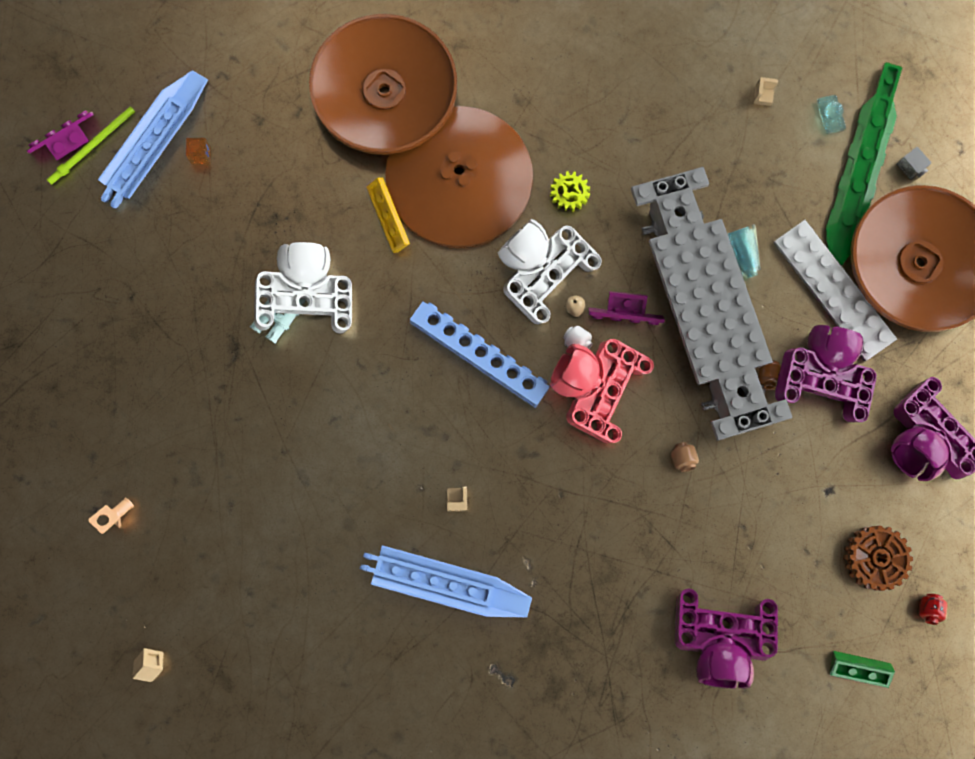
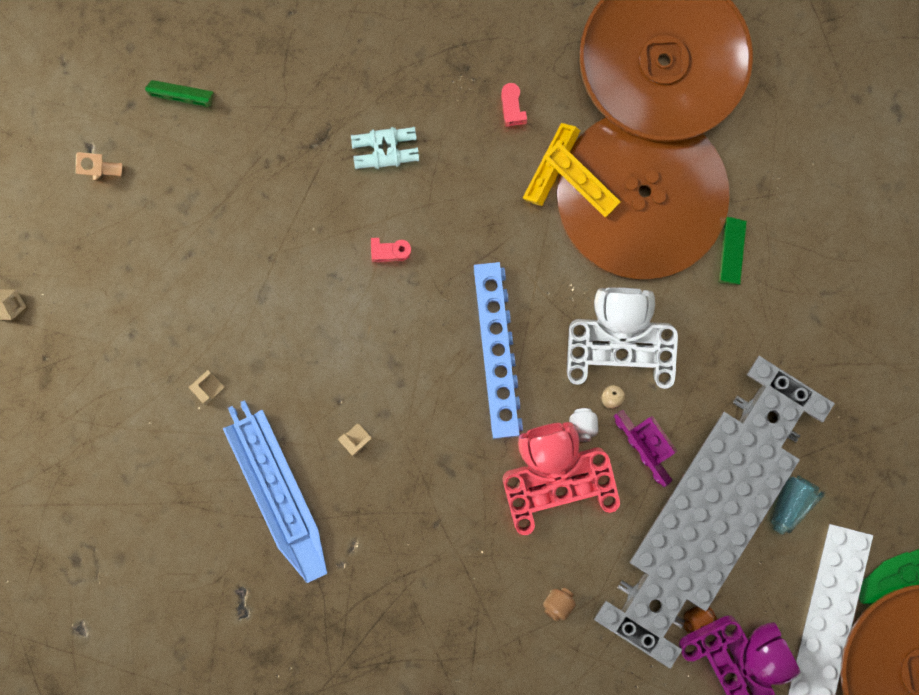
camera: 55 degrees right, 5 degrees up
white beam [254,242,352,334] -> none
neon yellow gear [550,171,590,212] -> none
none -> green slope [145,80,214,107]
none -> tan panel [188,370,224,405]
none -> coral leg [371,238,411,262]
none -> coral leg [501,83,527,127]
none -> yellow plate [543,141,621,218]
none -> green slope [718,217,747,285]

